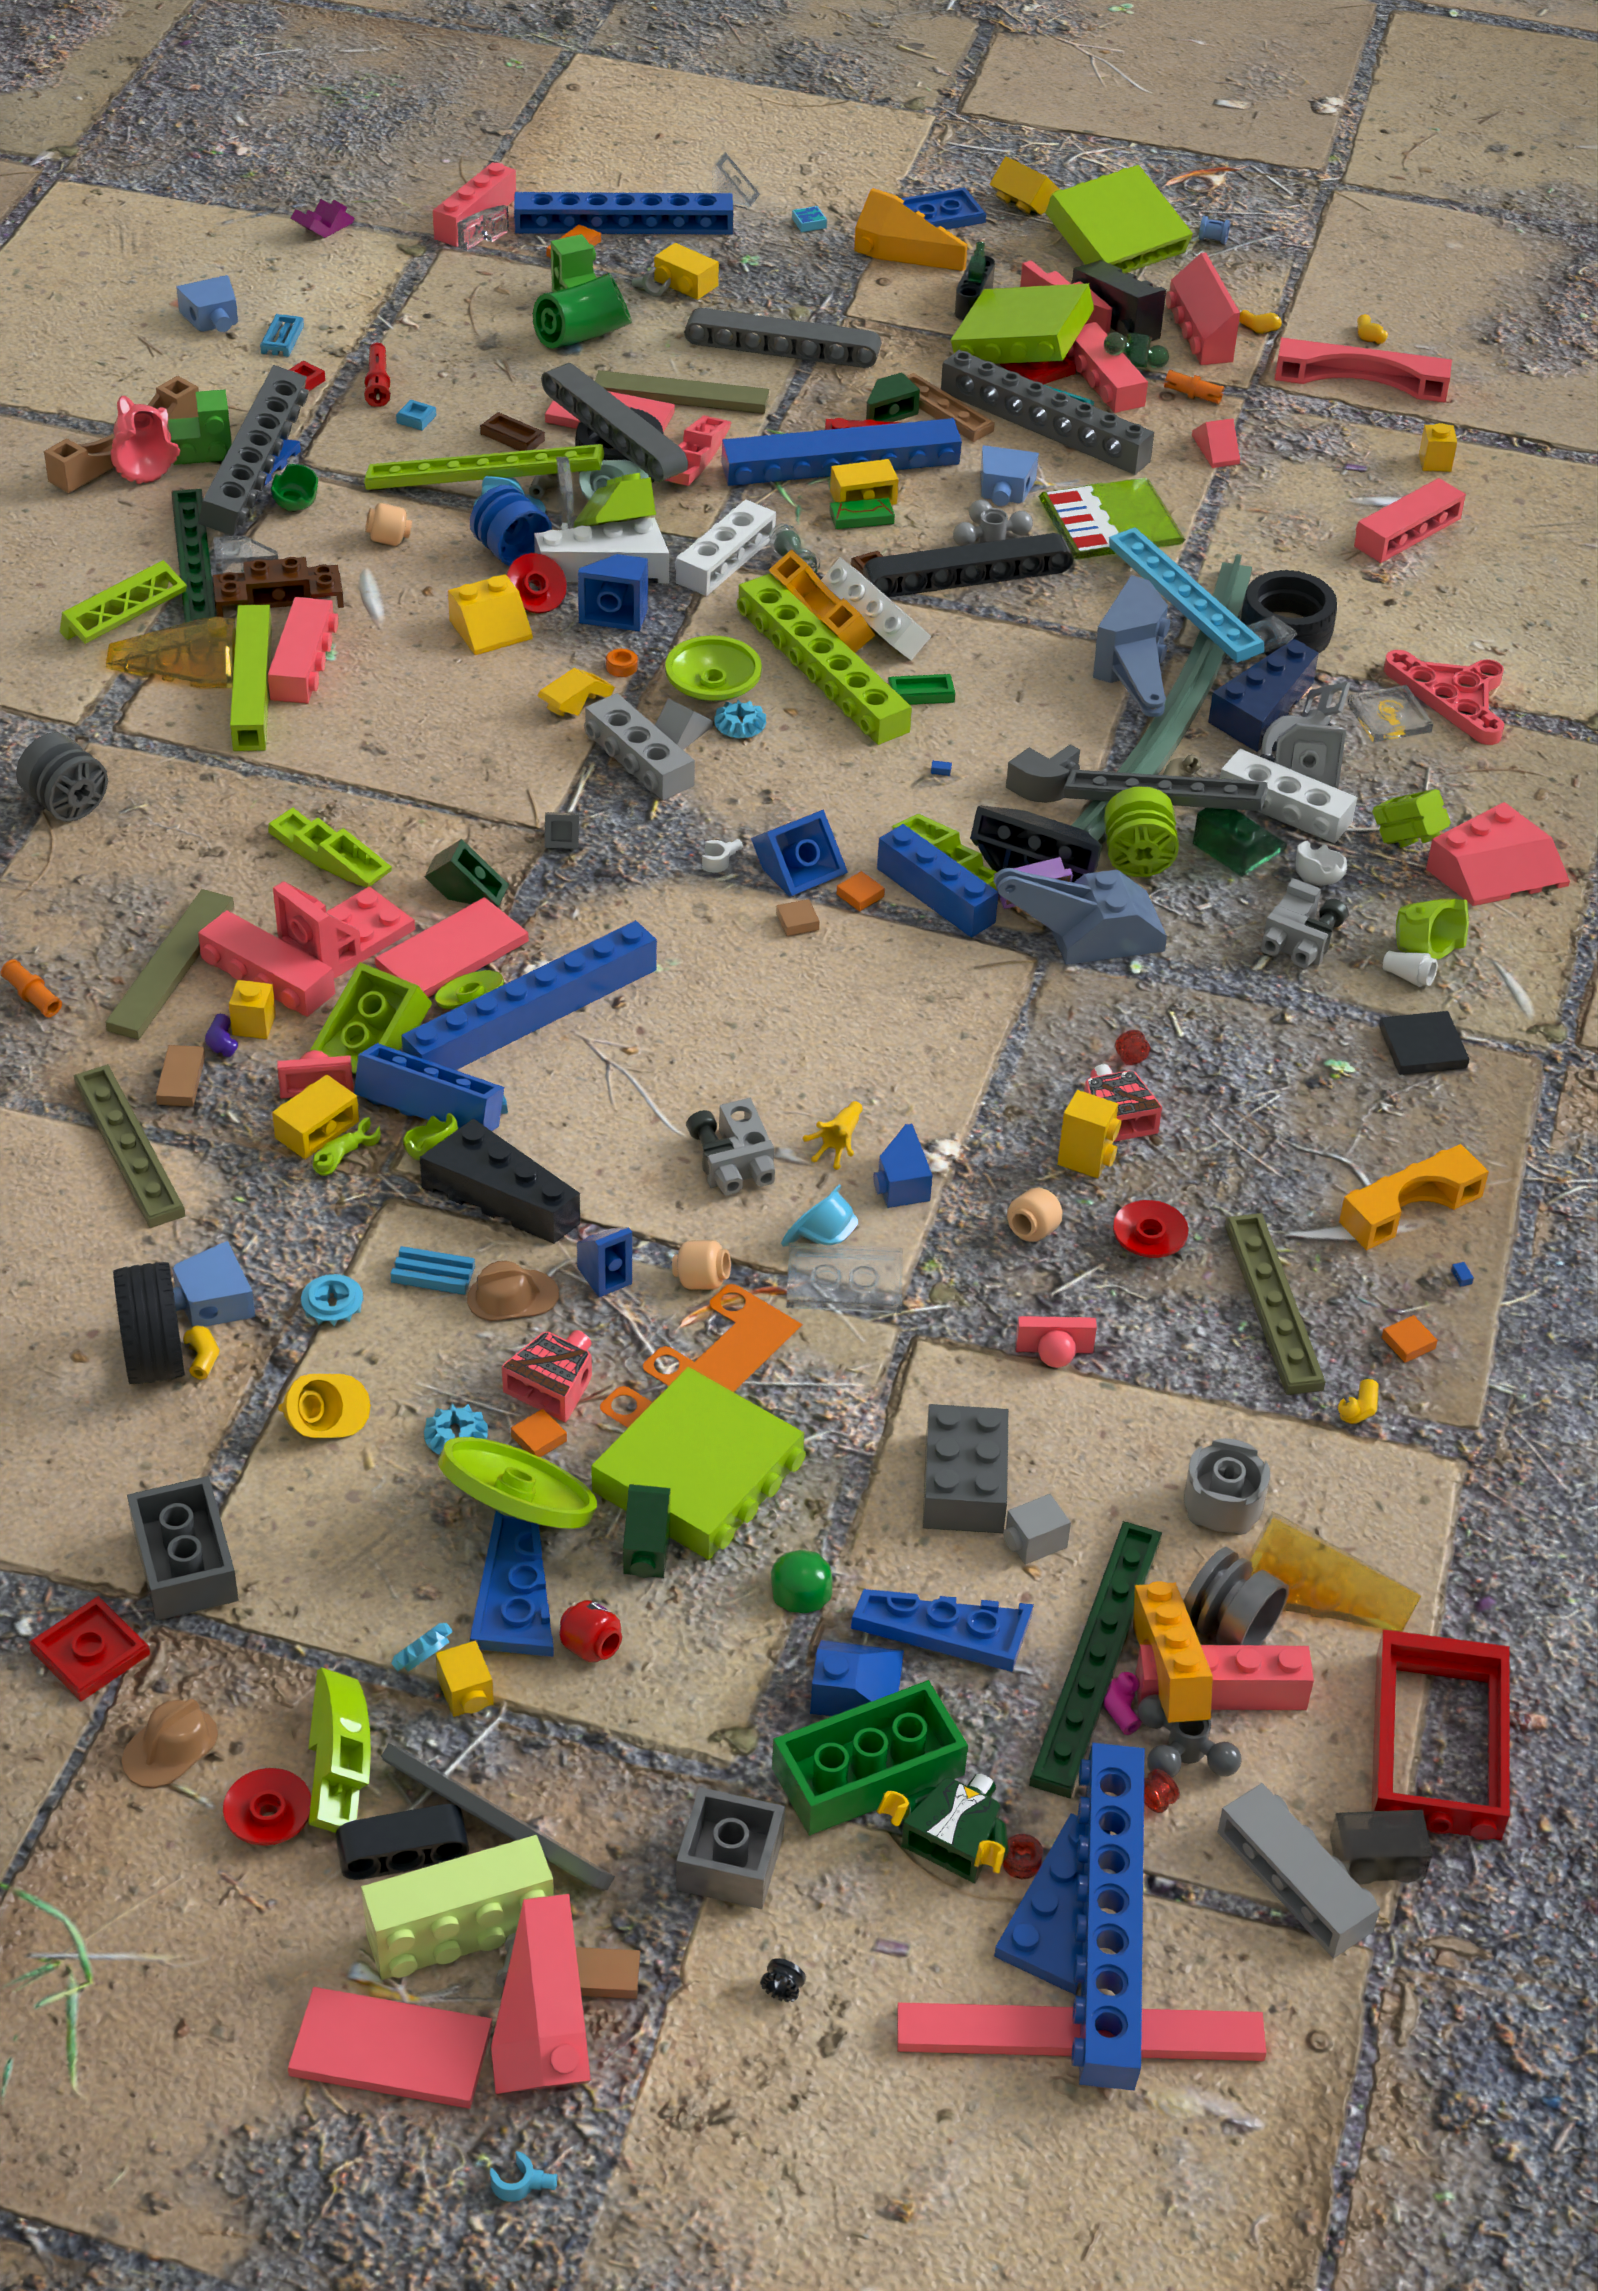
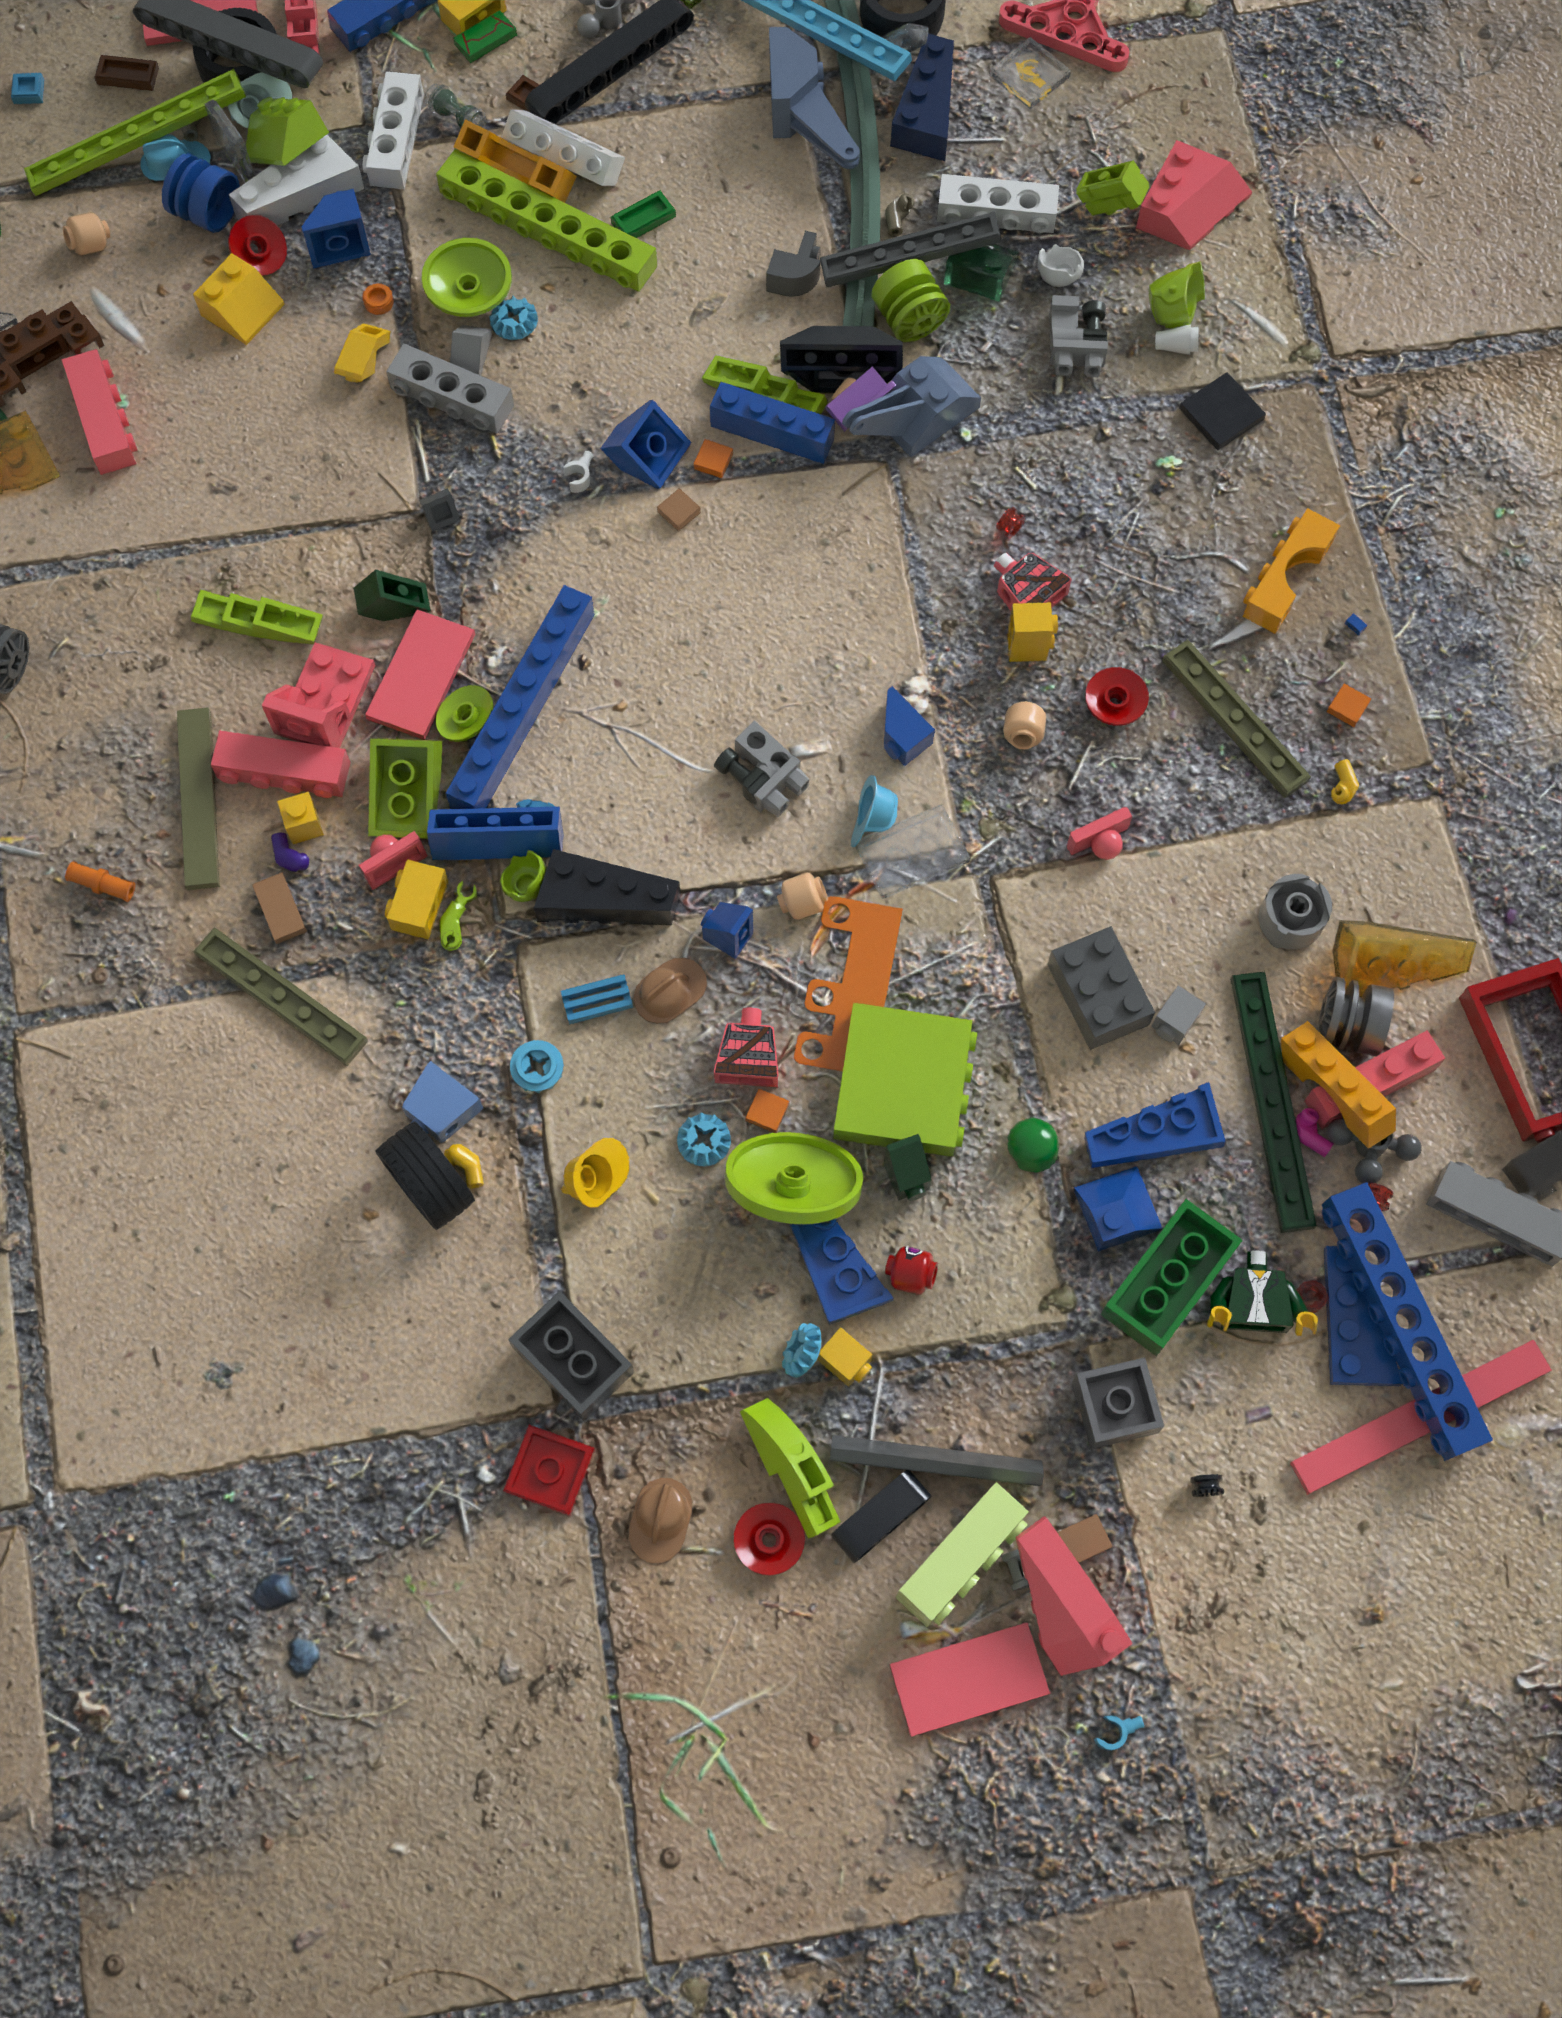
camera: 25 degrees left, 25 degrees up
lime brick [230,605,272,751] -> none
yellow piece [802,1101,863,1170] -> none
blue piece [931,760,952,776] -> none
light grey piece [1260,682,1350,763] -> none
light grey piece [1275,723,1346,789] -> none

